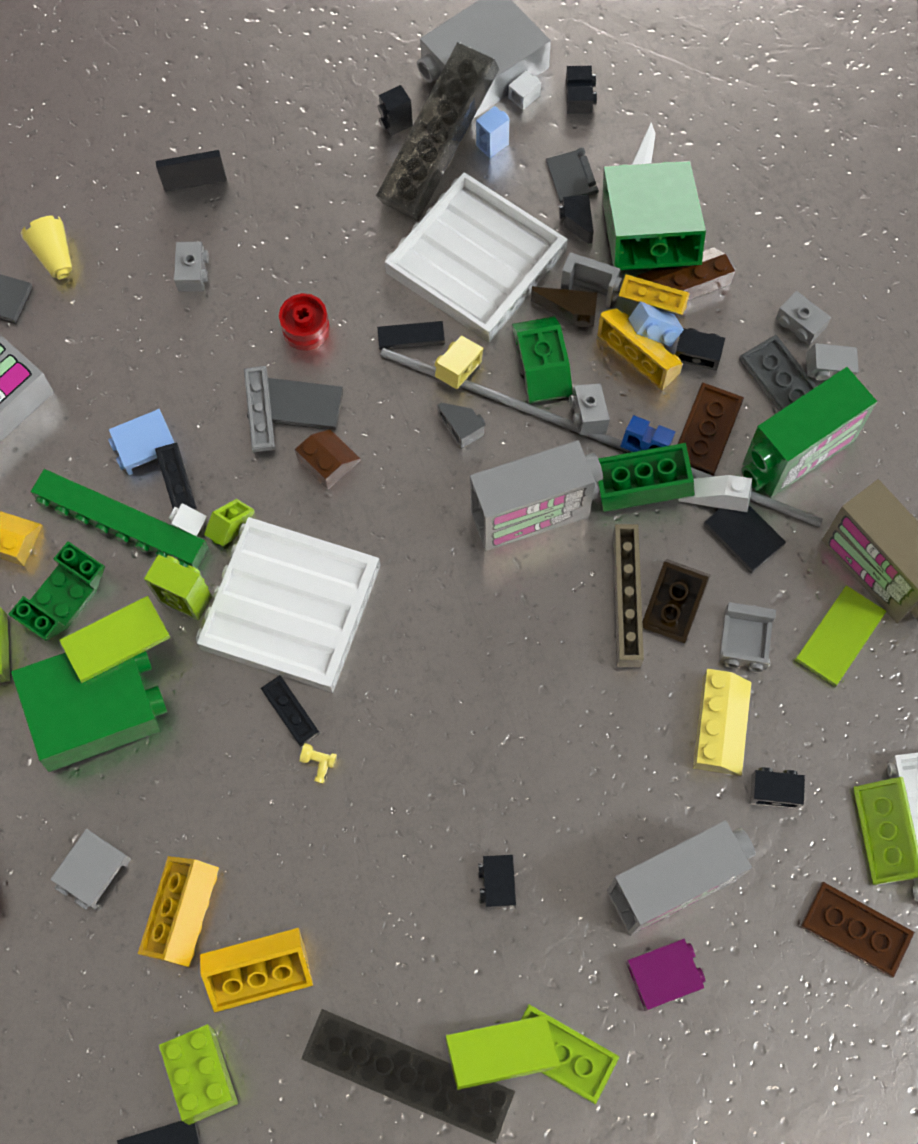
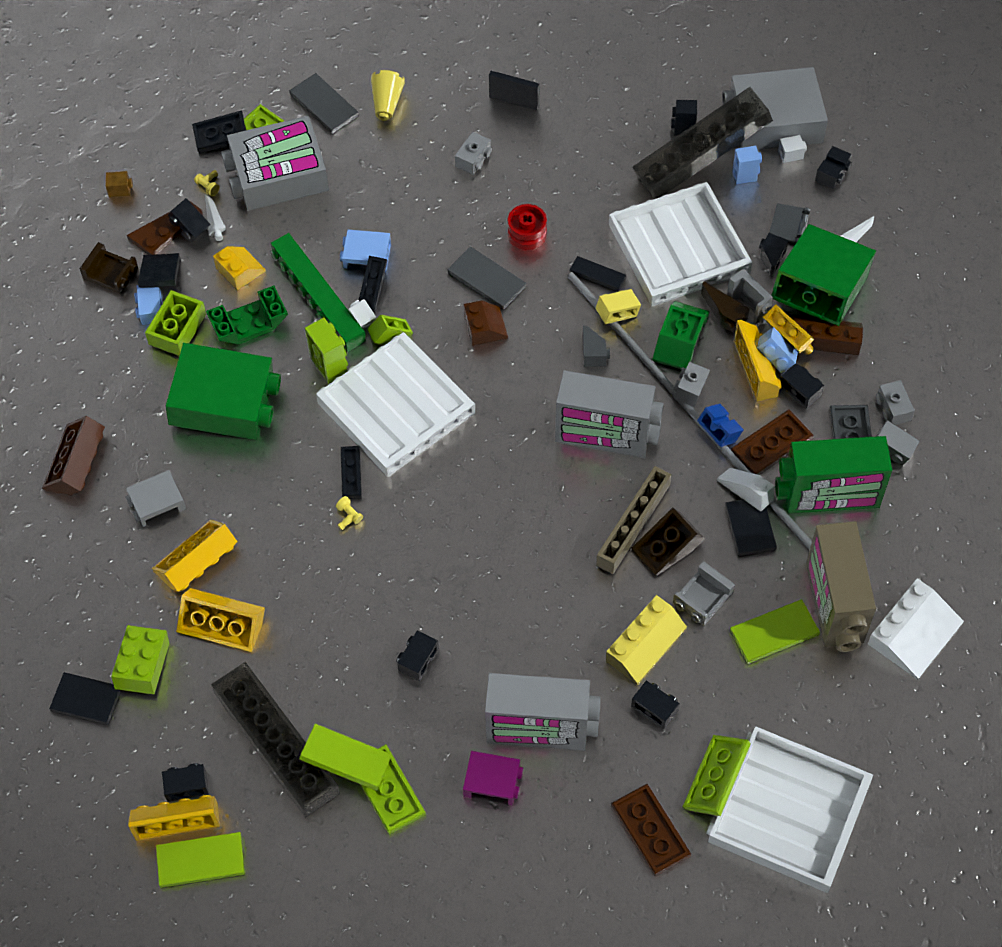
camera: 30 degrees right, 10 degrees down
lime tile [59,596,170,683] -> none
light grey tile [244,366,276,453] -> none
green slope [598,443,695,512] -> none

